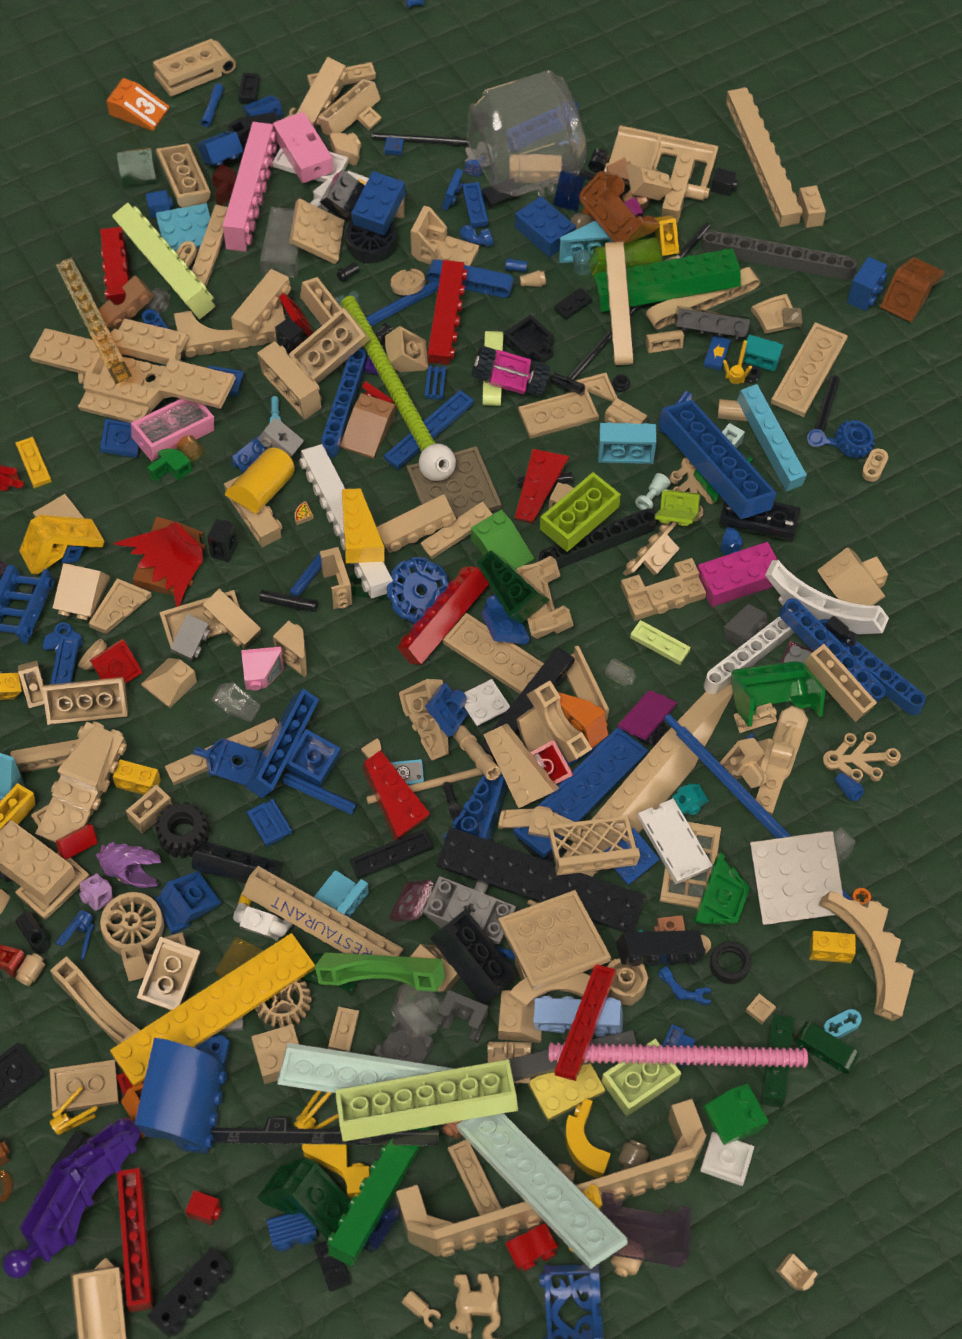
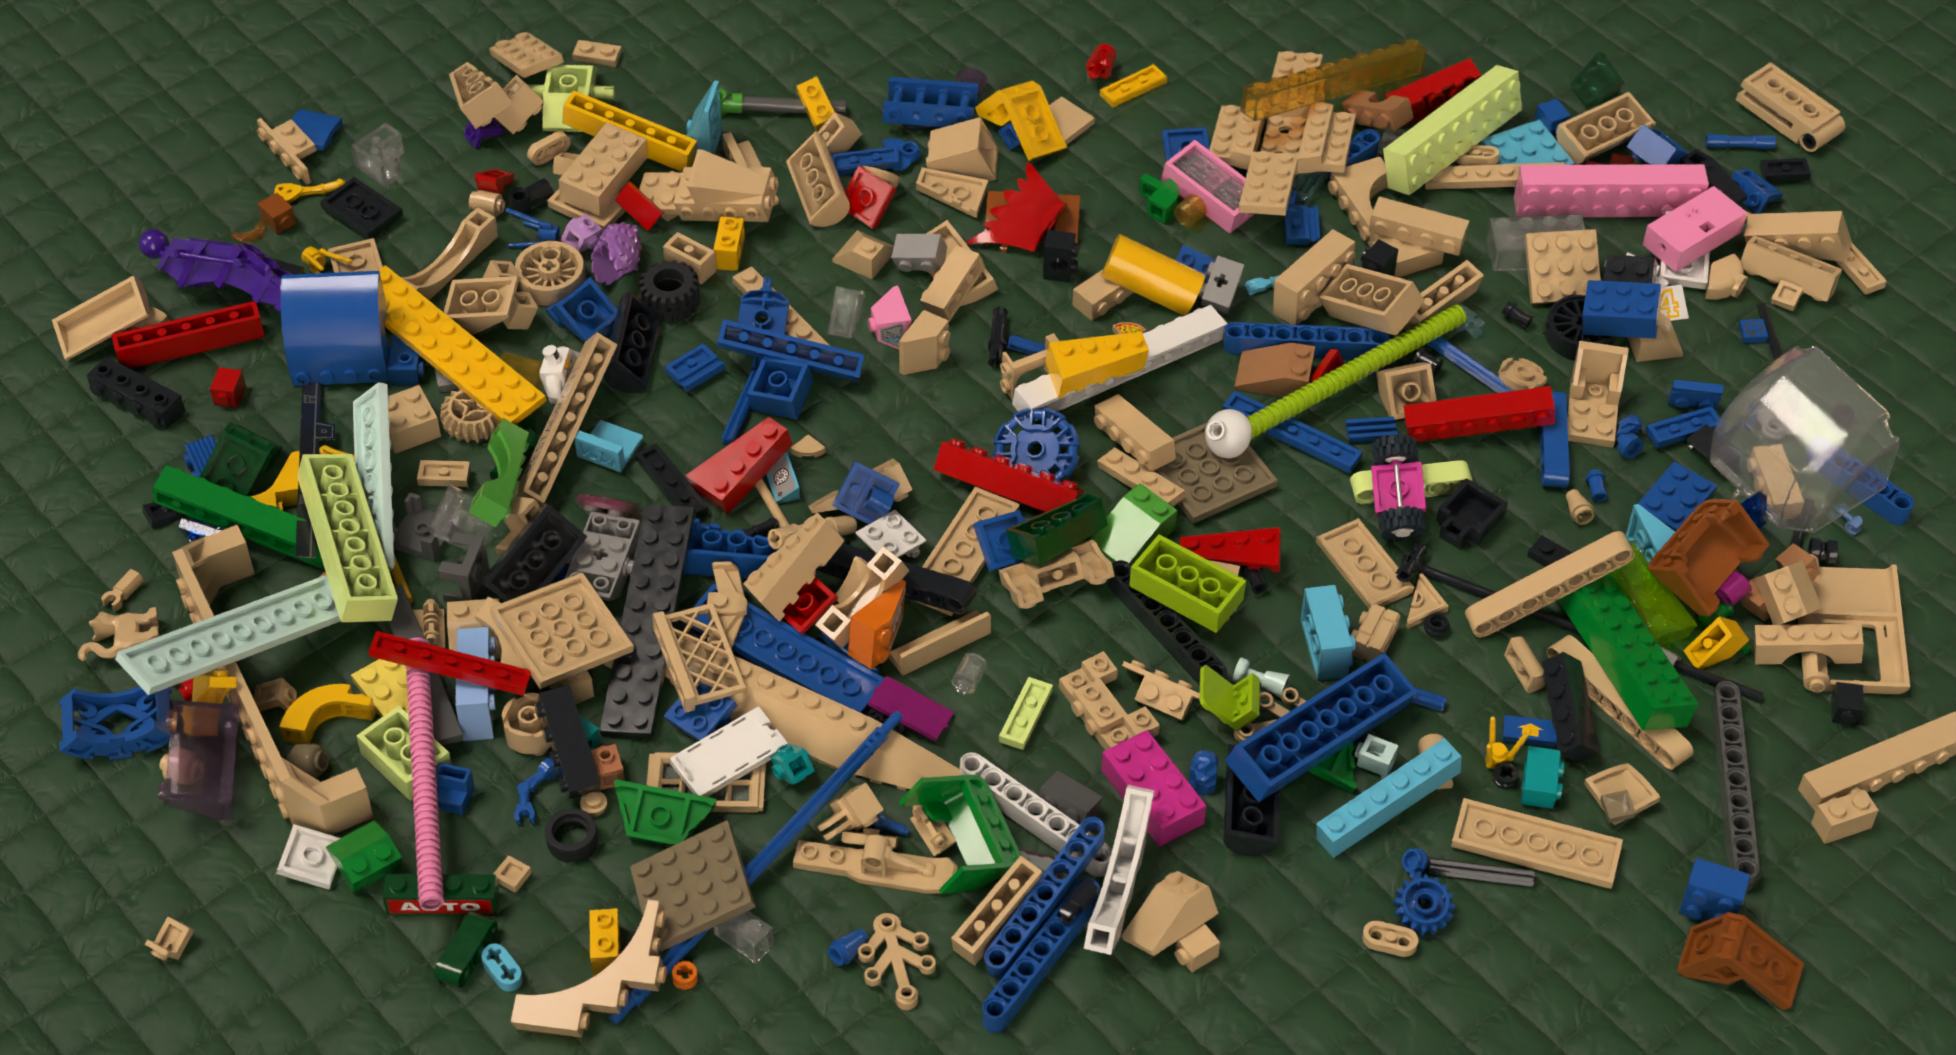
camera: 80 degrees right, 10 degrees down
orange slope [106,78,170,131] -> none
red plate [279,293,314,337] -> none

